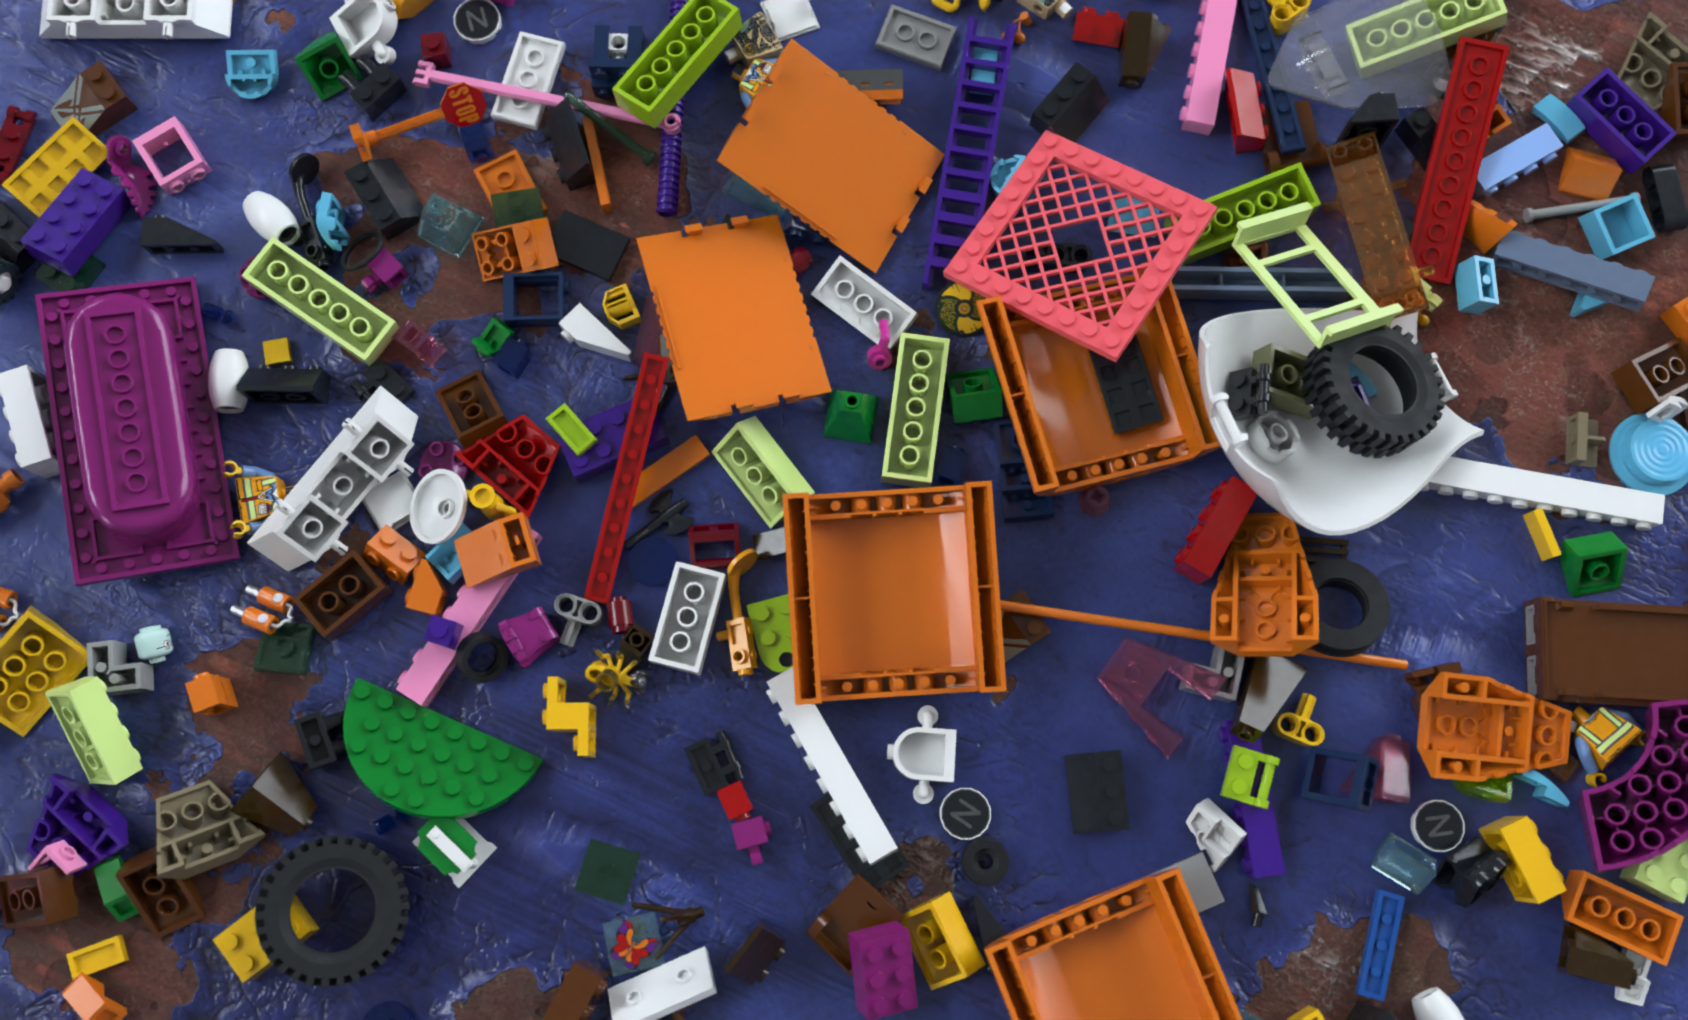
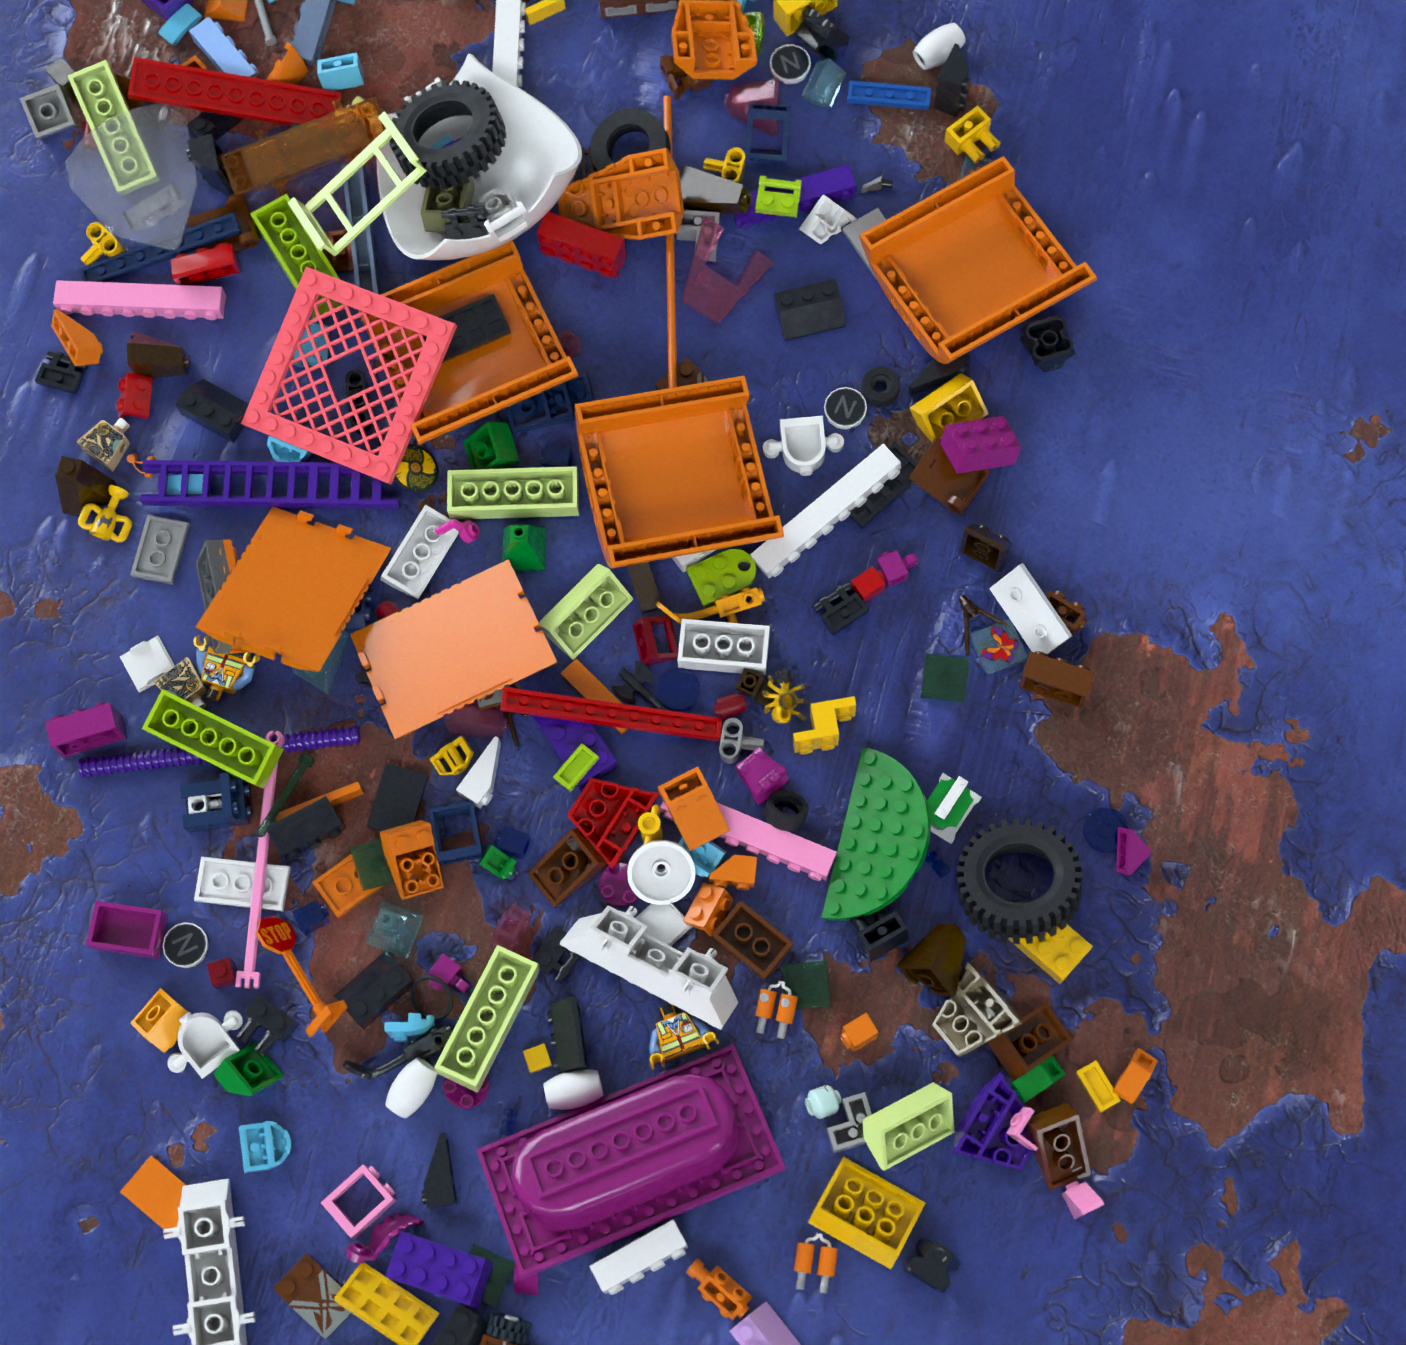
camera: 90 degrees left, 5 degrees down
dark purple brick [423,614,464,650] -> none

